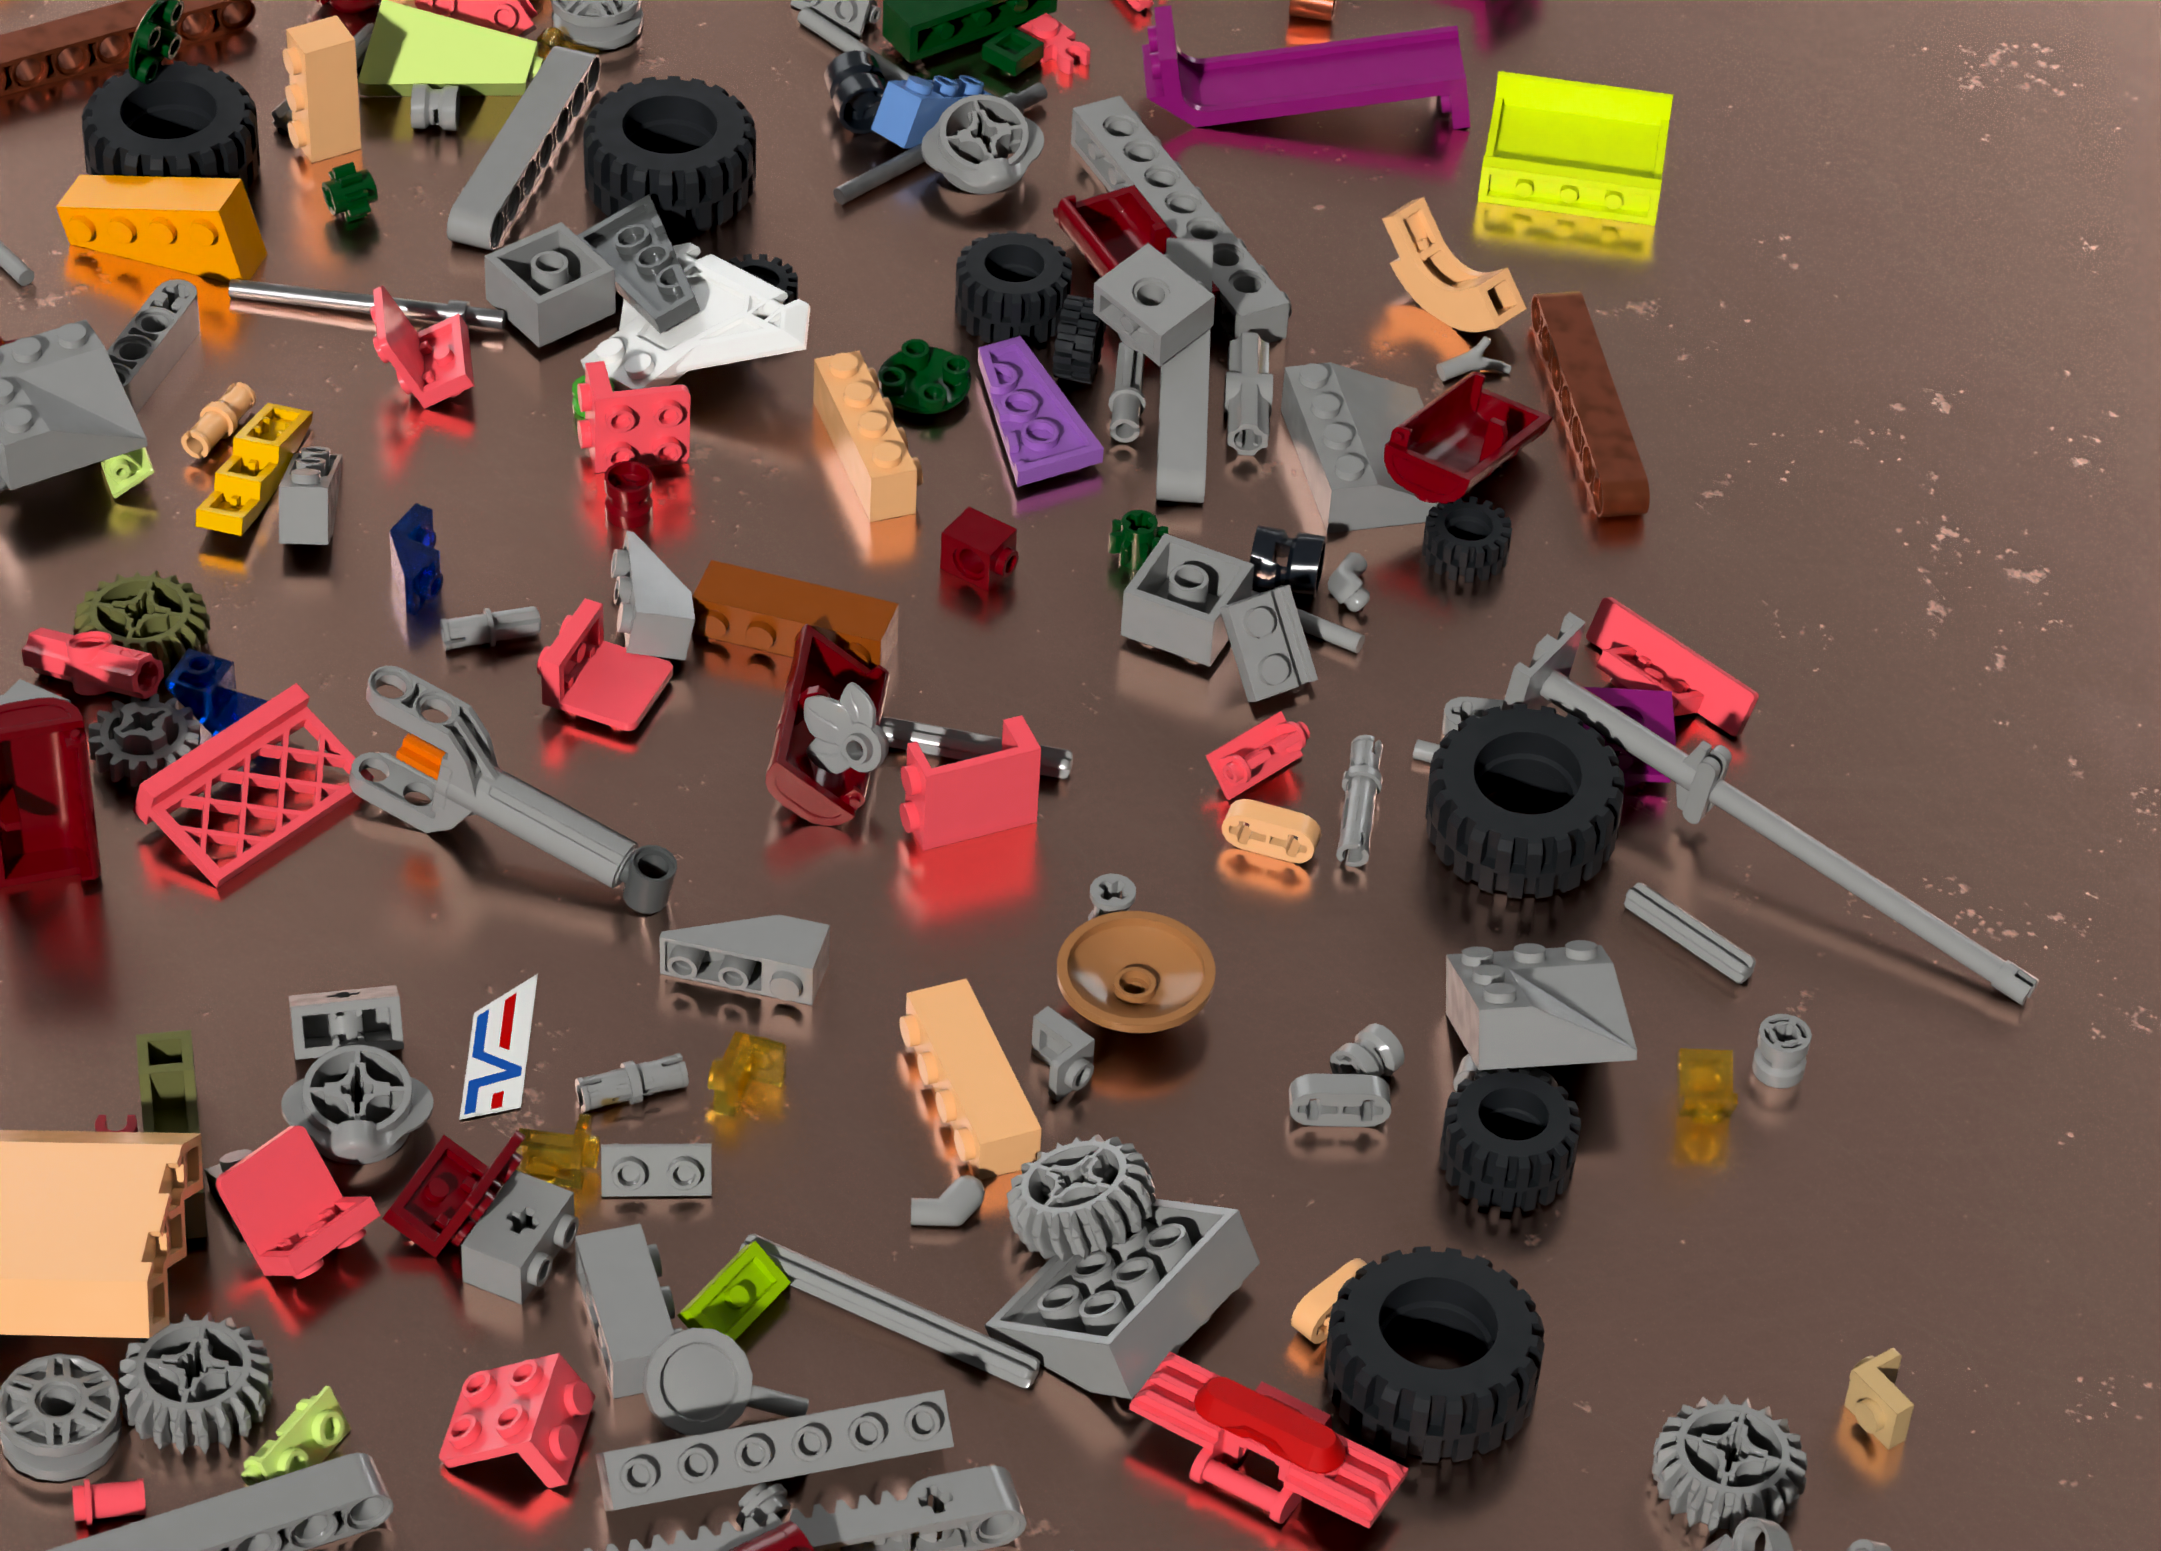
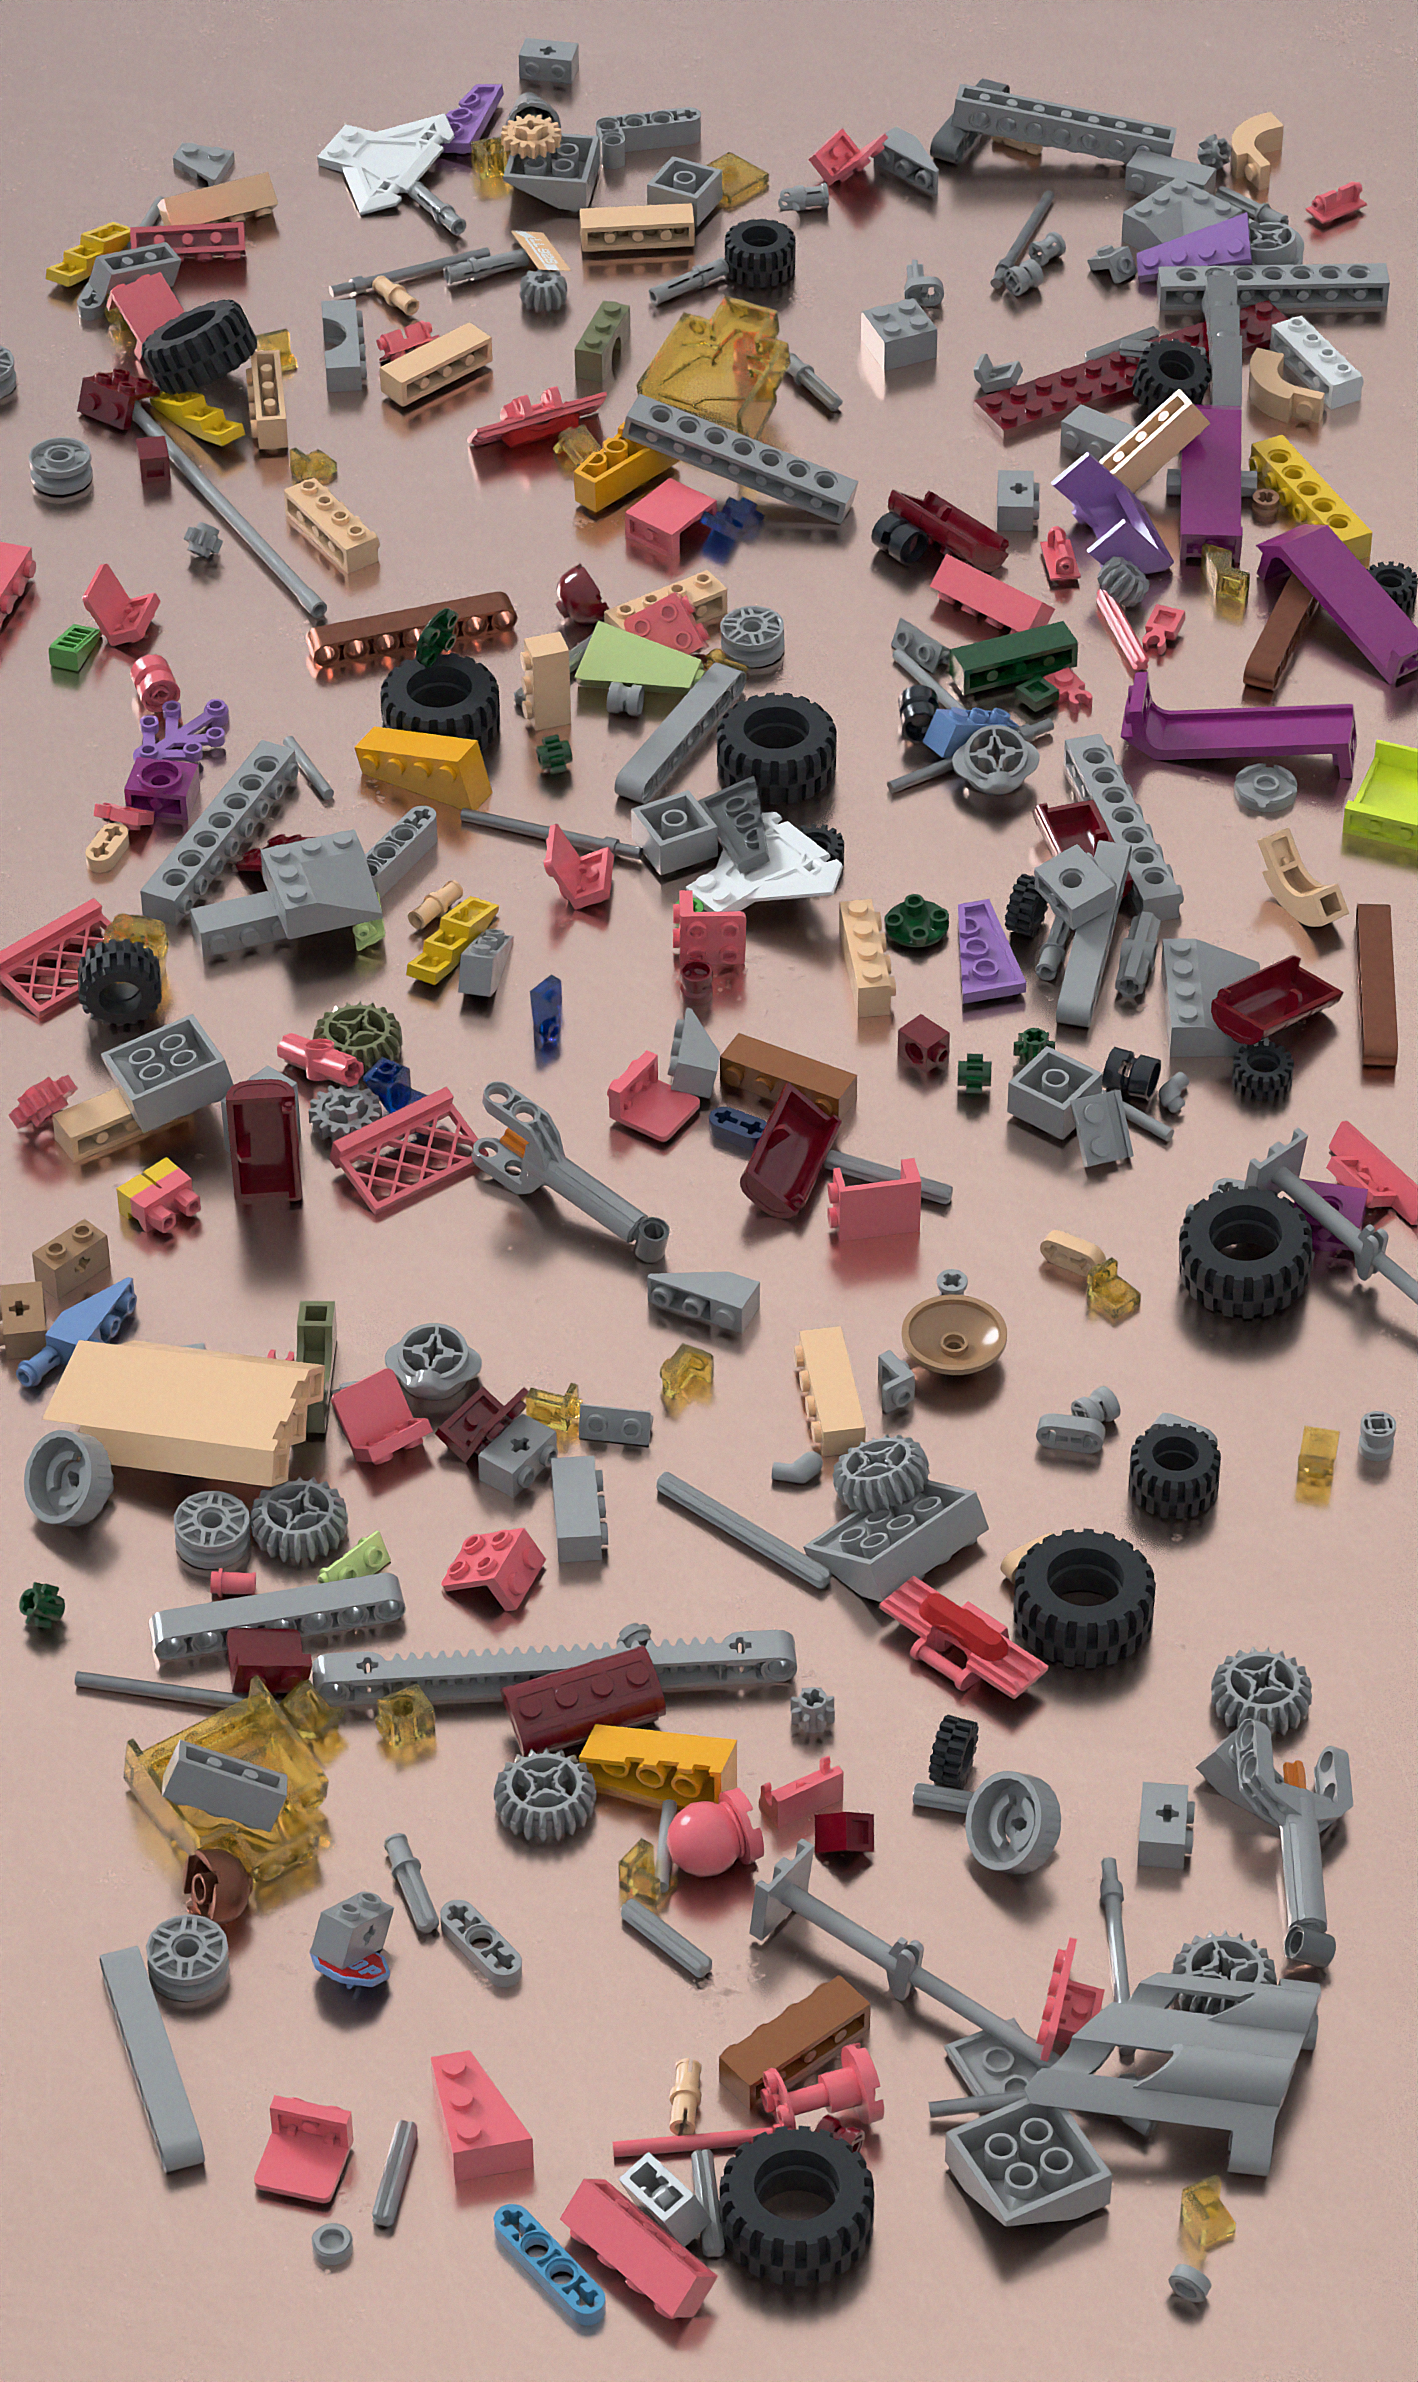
camera: 15 degrees right, 0 degrees up
light grey brick [288,985,404,1060] -> none
light grey axle [440,606,541,651] -> none
white sticker [459,974,538,1120] -> none
light grey pin [575,1053,689,1112] -> none
light grey brick [596,1390,954,1511] -> none
light grey piece [642,1328,809,1436] -> none
lime plate [677,1241,791,1341] -> none
light grey plate [804,682,889,774] -> none
black tyre [955,231,1072,346] -> none
coral hinge [1205,711,1310,800] -> none
light grey pin [1336,735,1383,867] -> none
light grey bar [1436,336,1512,381] -> none
light grey slope [1446,940,1637,1070] -> none
light grey axle [1624,882,1756,984] -> none
tan bracket [1844,1348,1914,1450] -> none
none -> dark blue beam [709,1107,767,1151]
none -> dark green gear [957,1053,992,1094]
none -> clear yellow bracket [1086,1257,1141,1319]
none -> light grey tile [1234,763,1297,812]

